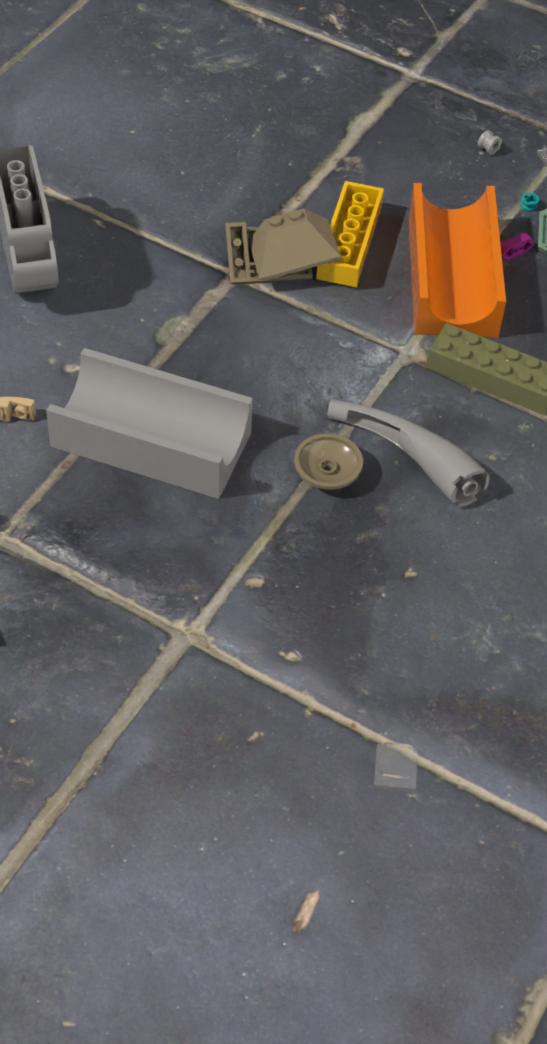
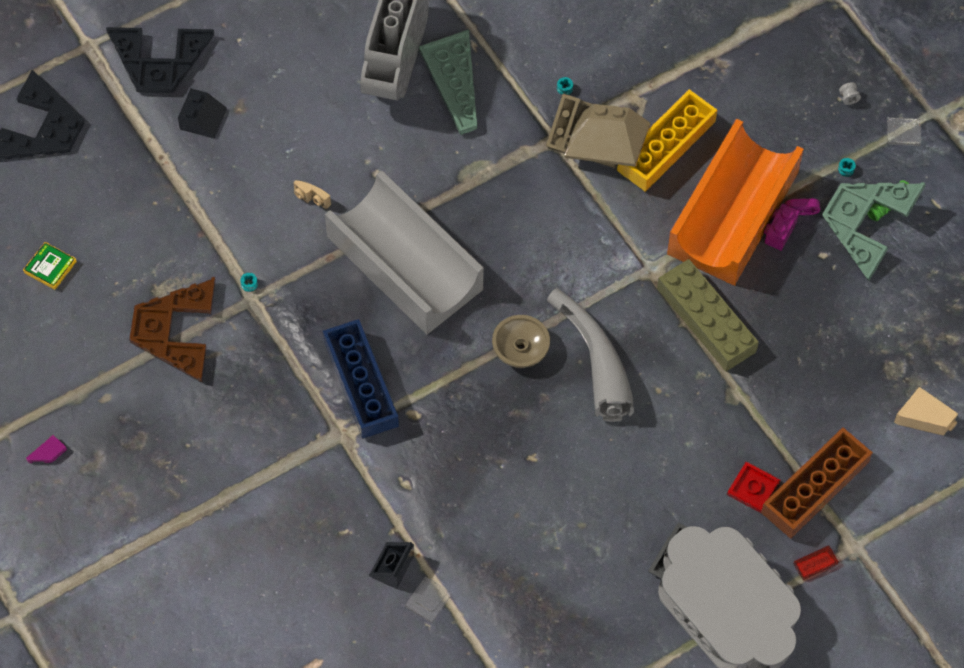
camera: 30 degrees right, 10 degrees up
none -> dark blue brick [323,319,399,439]
none -> black slope [369,542,415,589]
none -> sand green wing [419,29,477,135]
none -> teal bush [557,77,573,95]
none -> magenta brick [764,204,800,251]

